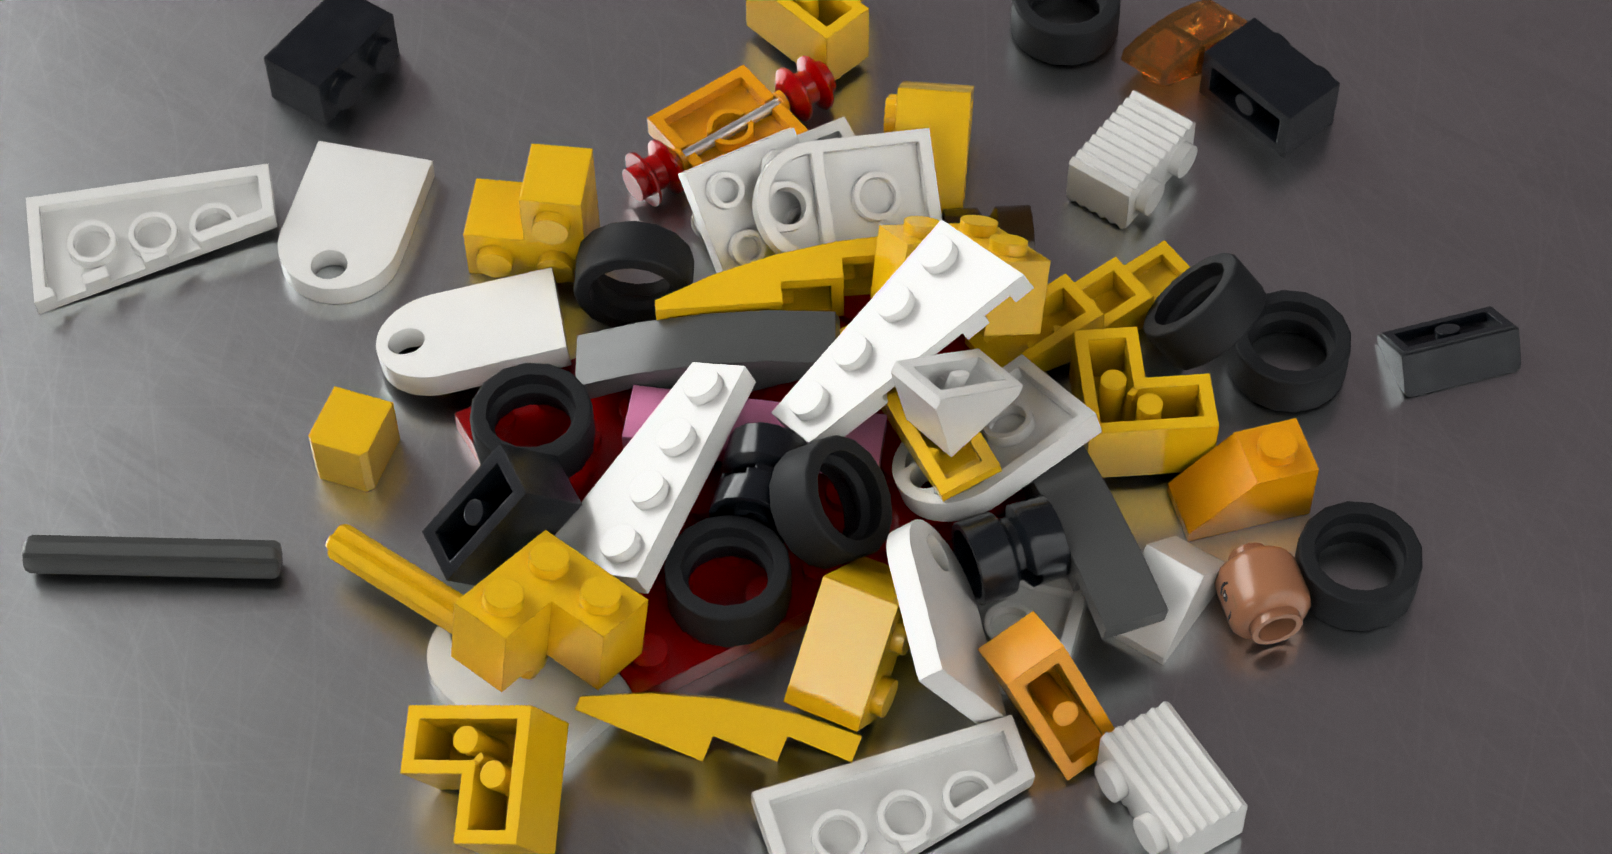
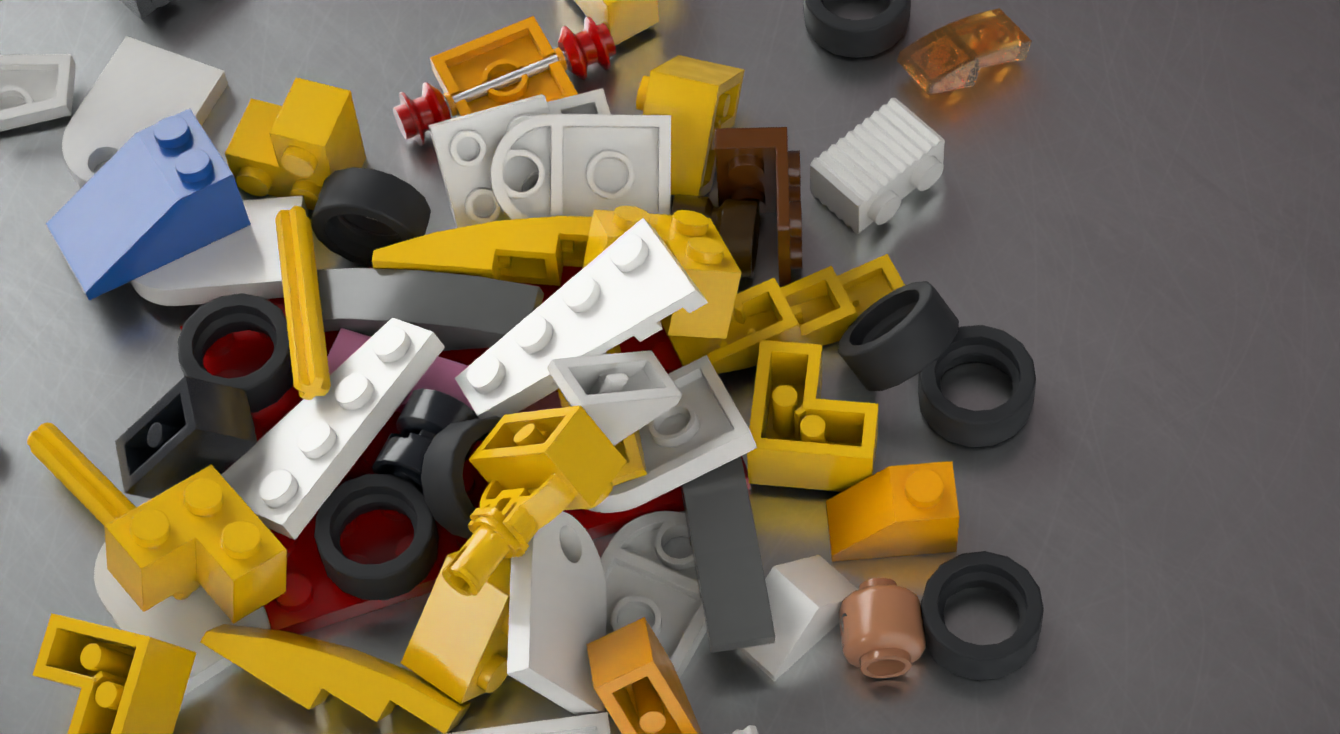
camera: 15 degrees right, 5 degrees up
yellow piece [308,386,400,492] -> none
black wheel [951,494,1071,605] -> none
black brick [1199,17,1340,158] -> none
black slope [1377,306,1521,397] -> none
none -> slope [46,108,251,300]
none -> yellow axle [275,206,331,400]
none -> yellow brick [442,406,627,596]
none -> reddish brown bracket [715,127,803,288]

